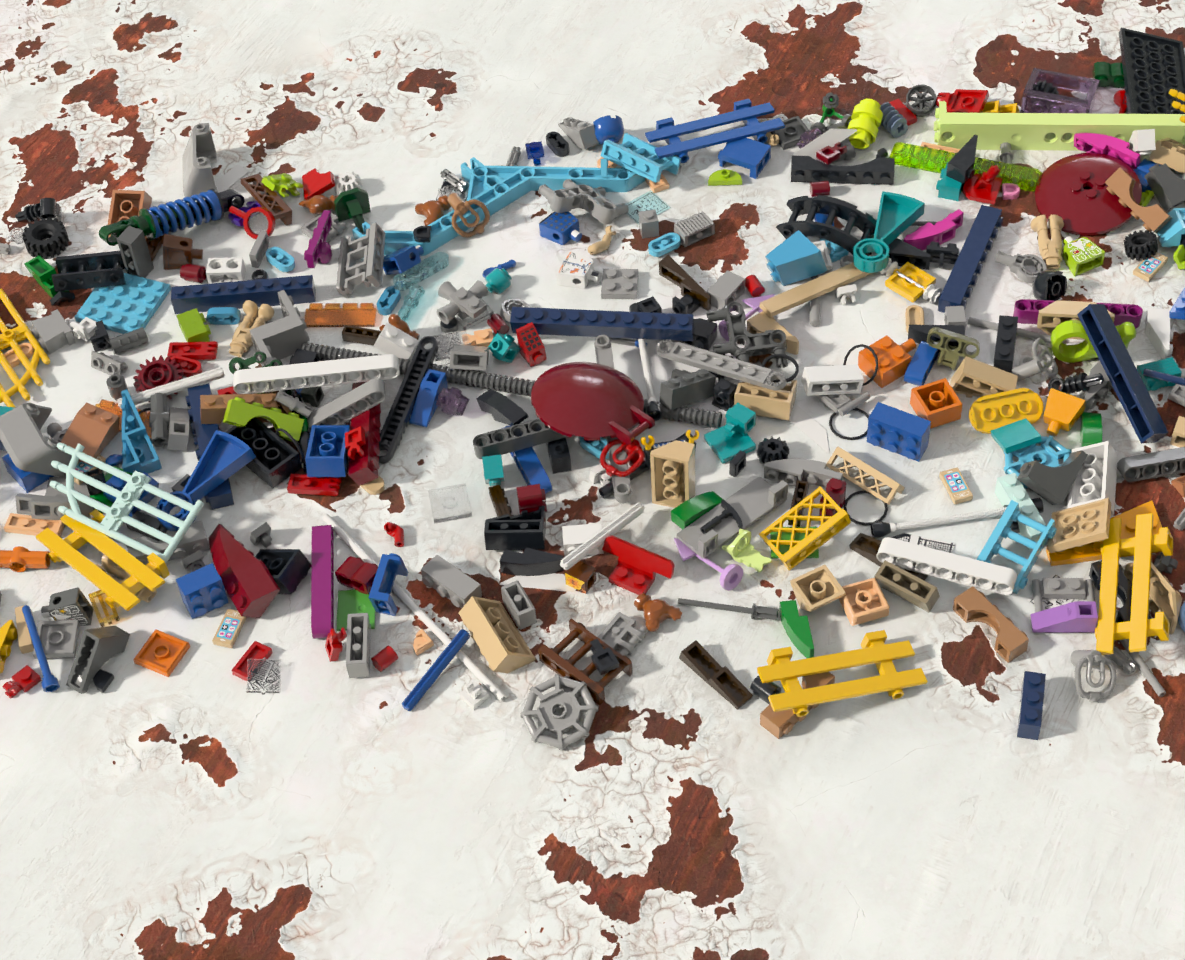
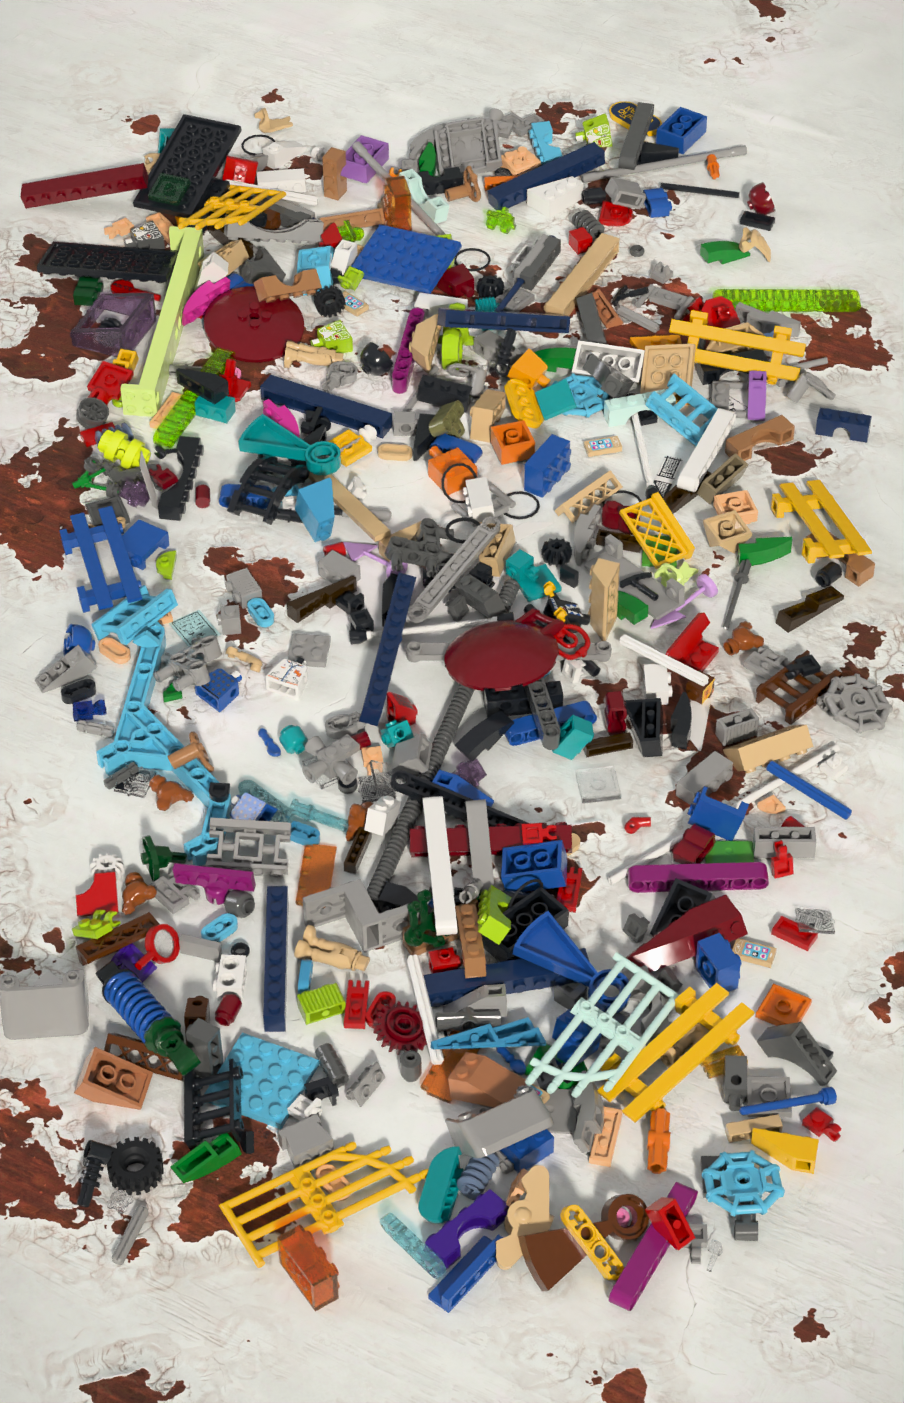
camera: 90 degrees left, 5 degrees down
none -> dark grey head [224,889,255,918]

